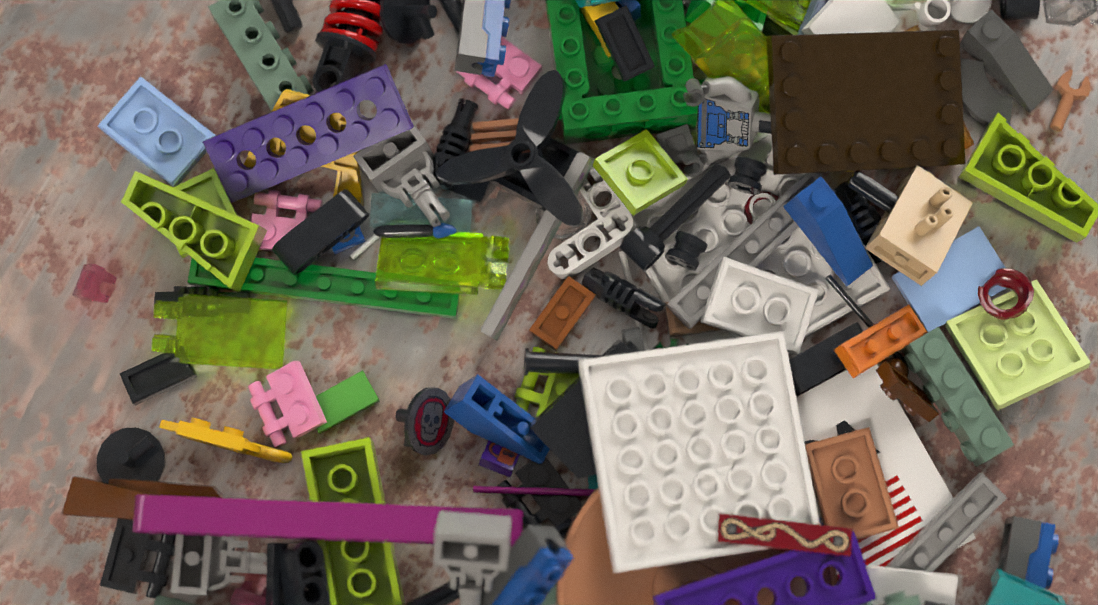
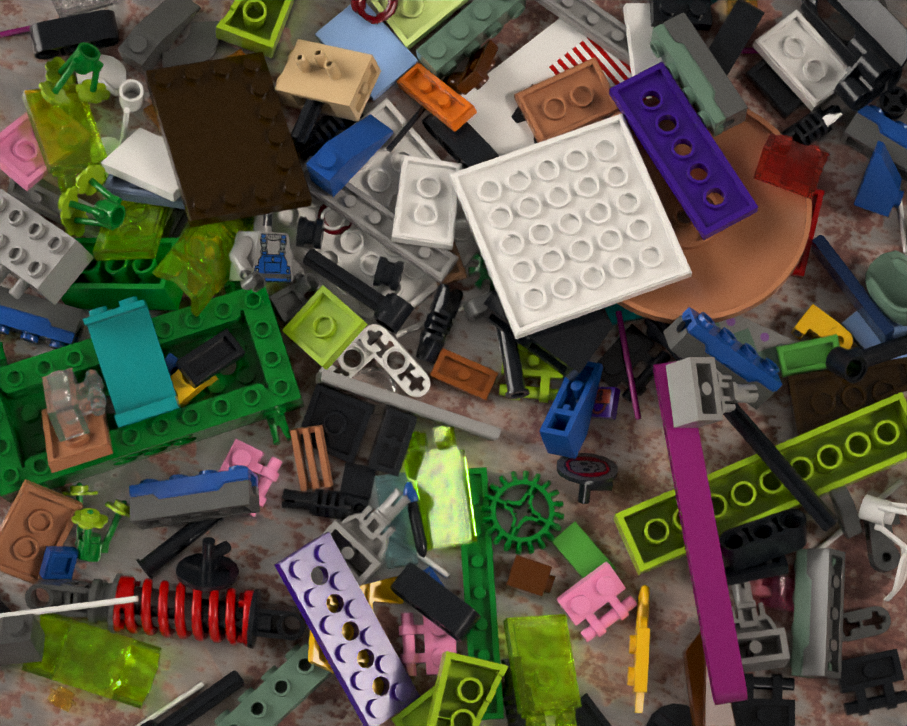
camera: 100 degrees left, 0 degrees up
black piece [436,70,584,227] -> none
sticker [717,513,852,557] -> none
none -> black hinge [367,405,418,477]
none -> green gear [480,471,564,555]
none -> reddish brown brick [506,555,556,599]

